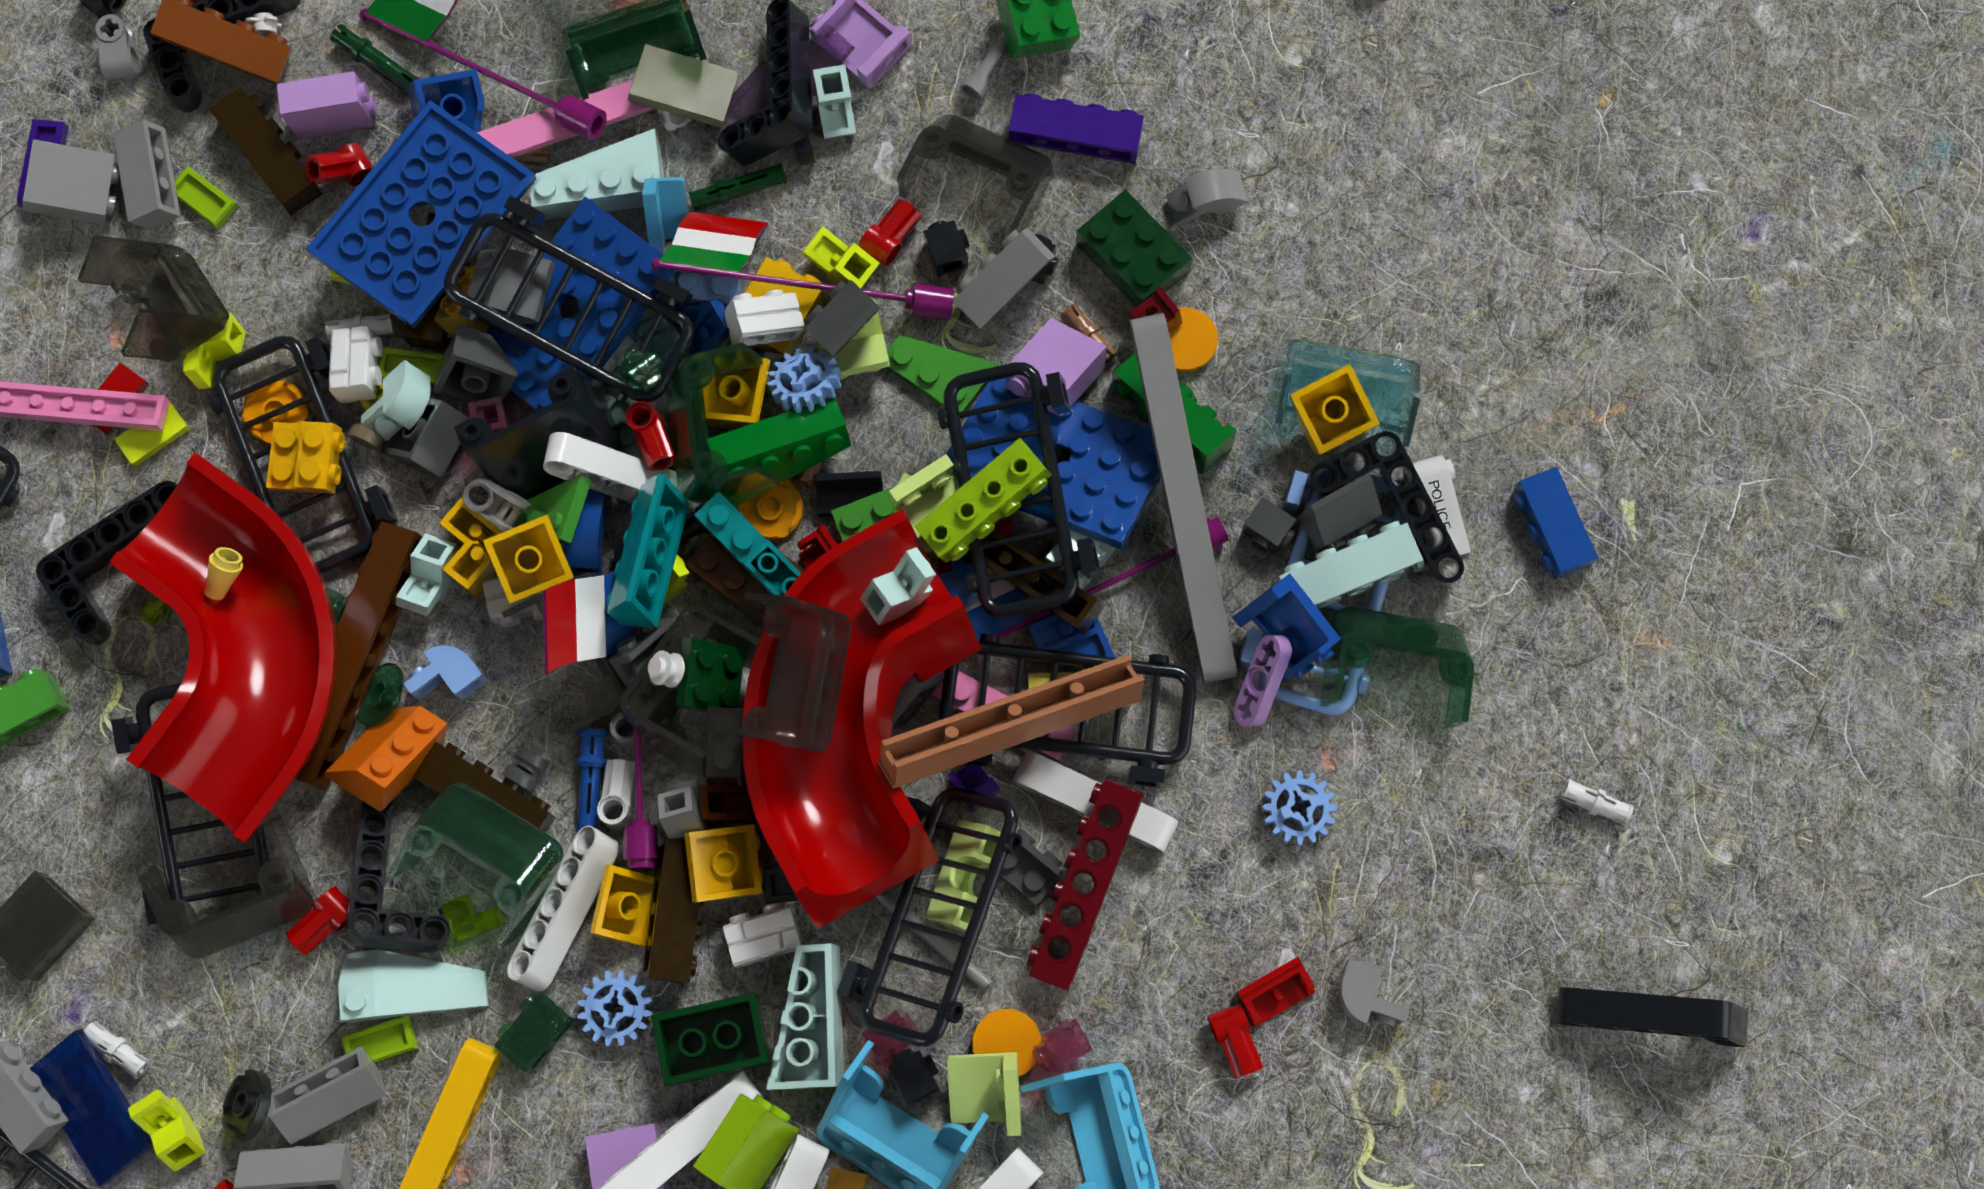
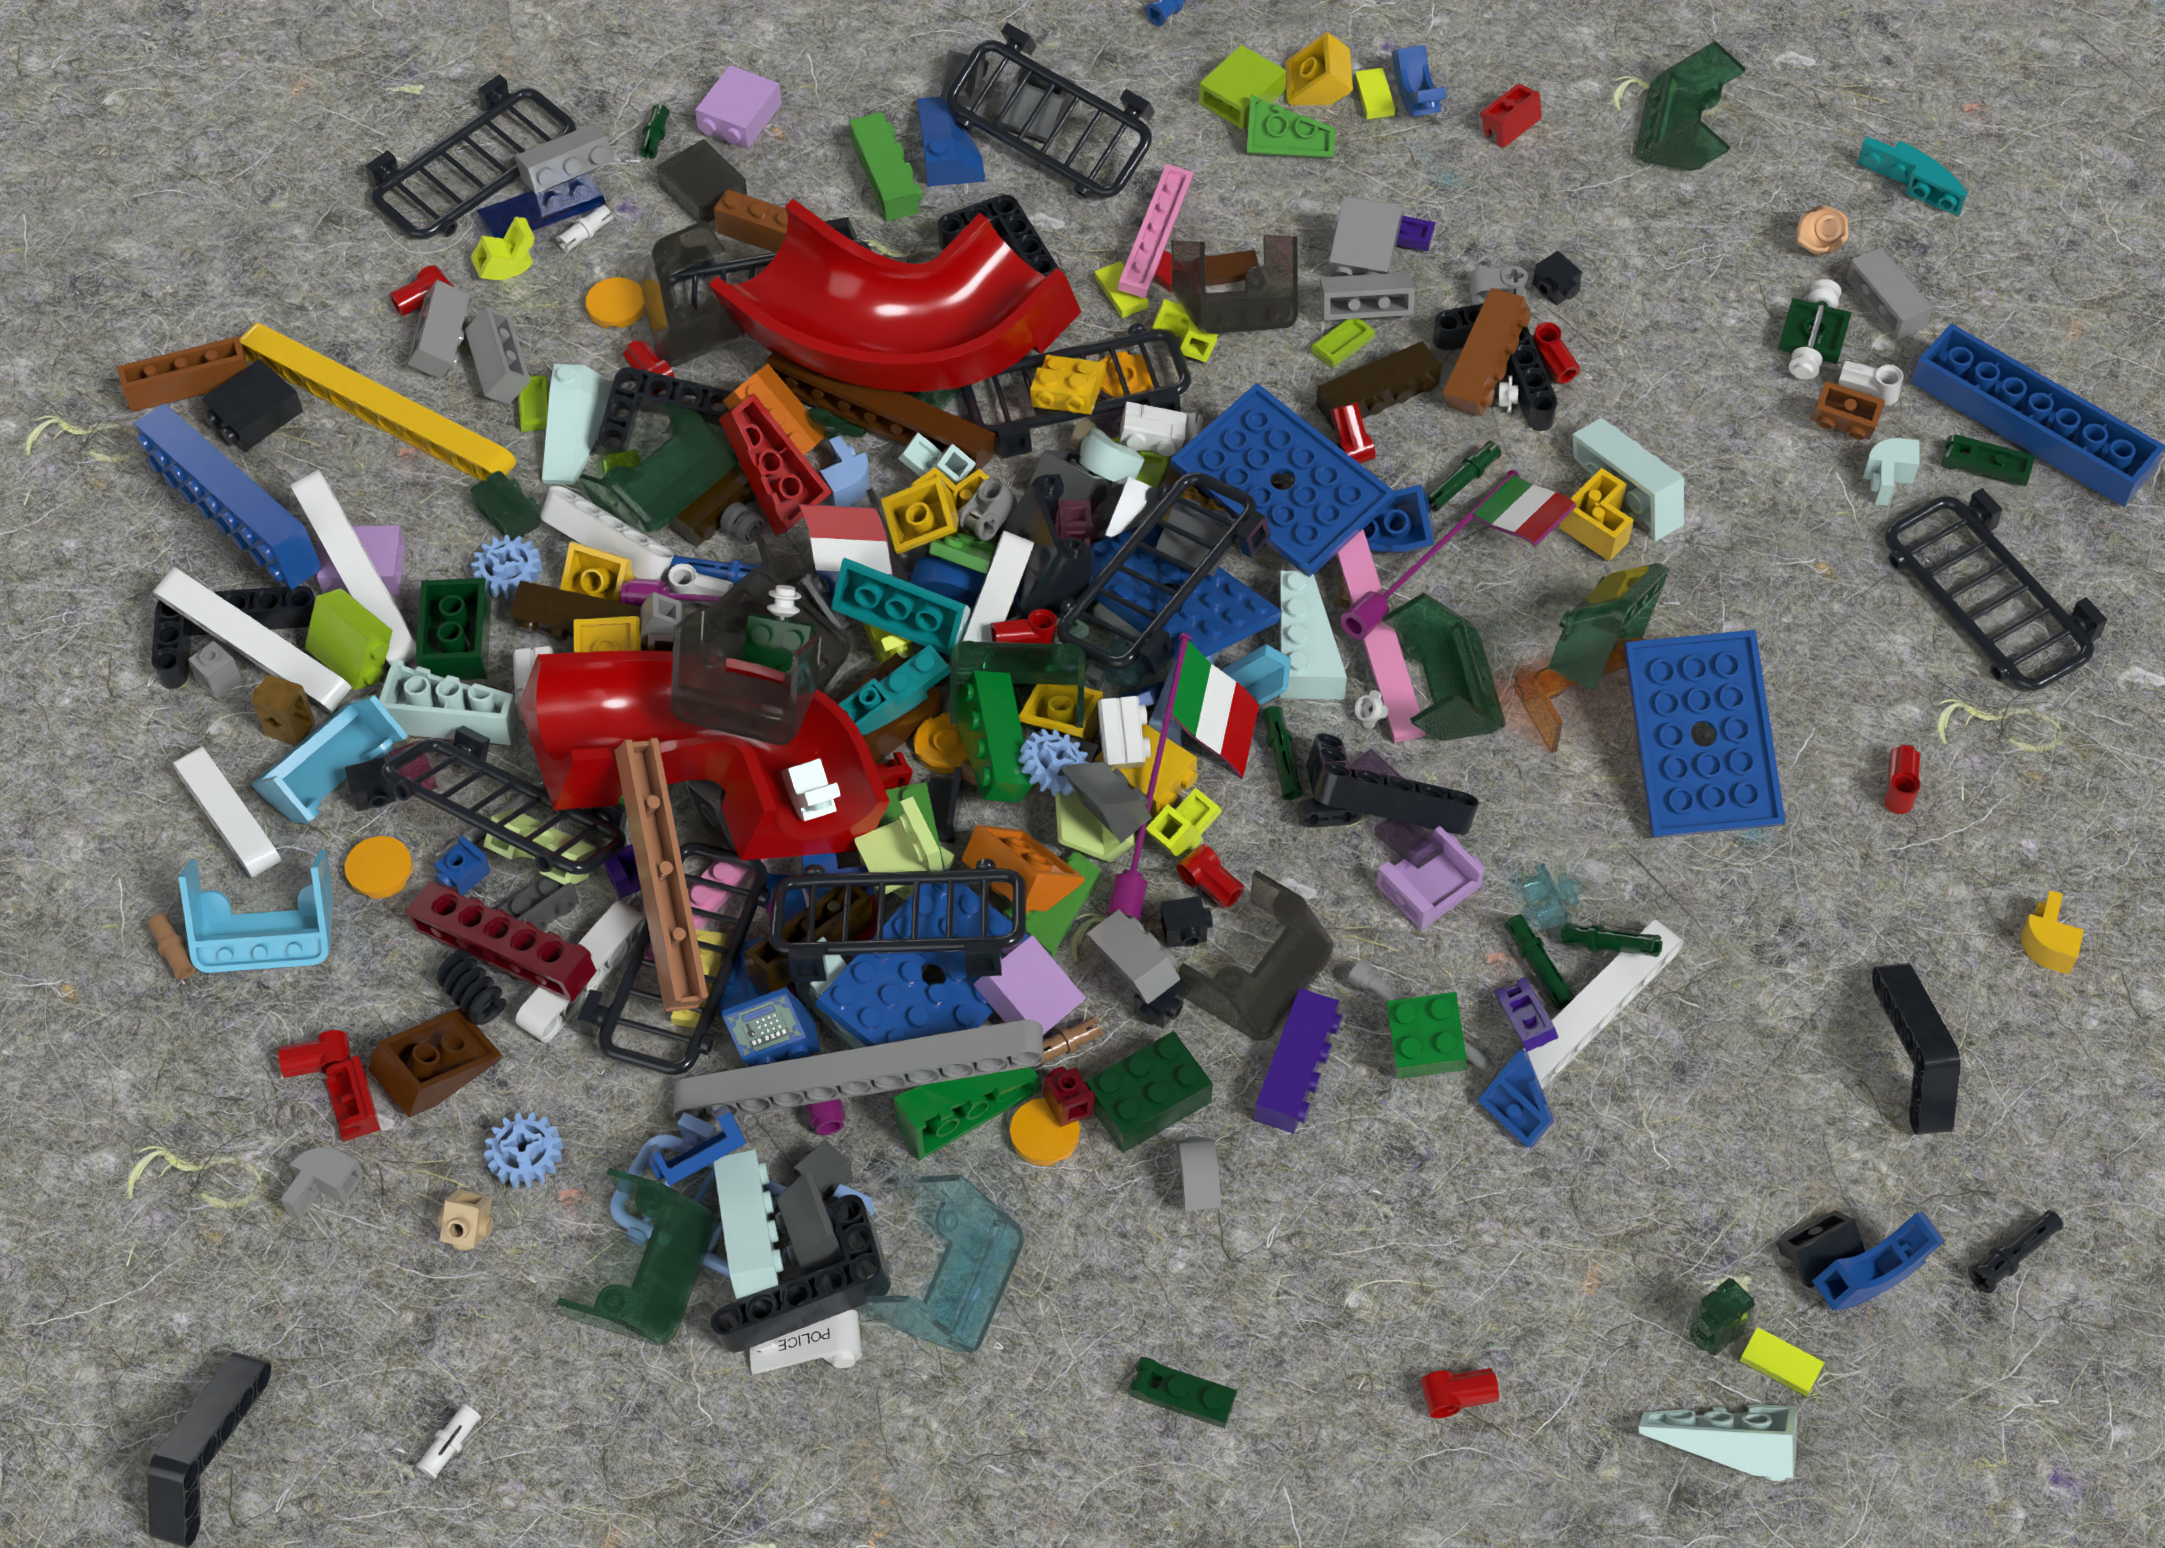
camera: 95 degrees right, 20 degrees down
light yellow cone [204,547,243,600] -> none
pearl dark grey tile [223,1069,272,1141] -> none
lavender brick [277,71,378,140] -> none
clear green gear [620,348,662,392] -> none
tile [628,44,739,128] -> none
light aqua brick [812,64,856,140] -> none
lime brick [914,438,1052,563] -> none
yellowish green bracket [947,1052,1021,1136] -> none
clear pink brick [1032,1018,1093,1072] -> none
lavender beam [1234,635,1292,727] -> none
yellow slope [1289,364,1380,455] -> none
blue brick [1513,466,1598,580] -> none
none -> reddish brown slope [368,1008,502,1118]
none -> blue brick [434,835,491,896]
none -> black piece [436,949,507,1025]
none -> tan brick [437,1189,493,1250]
none -> light orange tile [585,277,646,329]
none -> dark orange brick [714,189,788,253]
none -> red wedge [719,393,832,536]
none -> slope [722,987,820,1067]
none -> orange slope [961,825,1085,913]
none -> dark green plate [1127,1357,1237,1429]
none -> reddish brown tile [1196,250,1261,287]

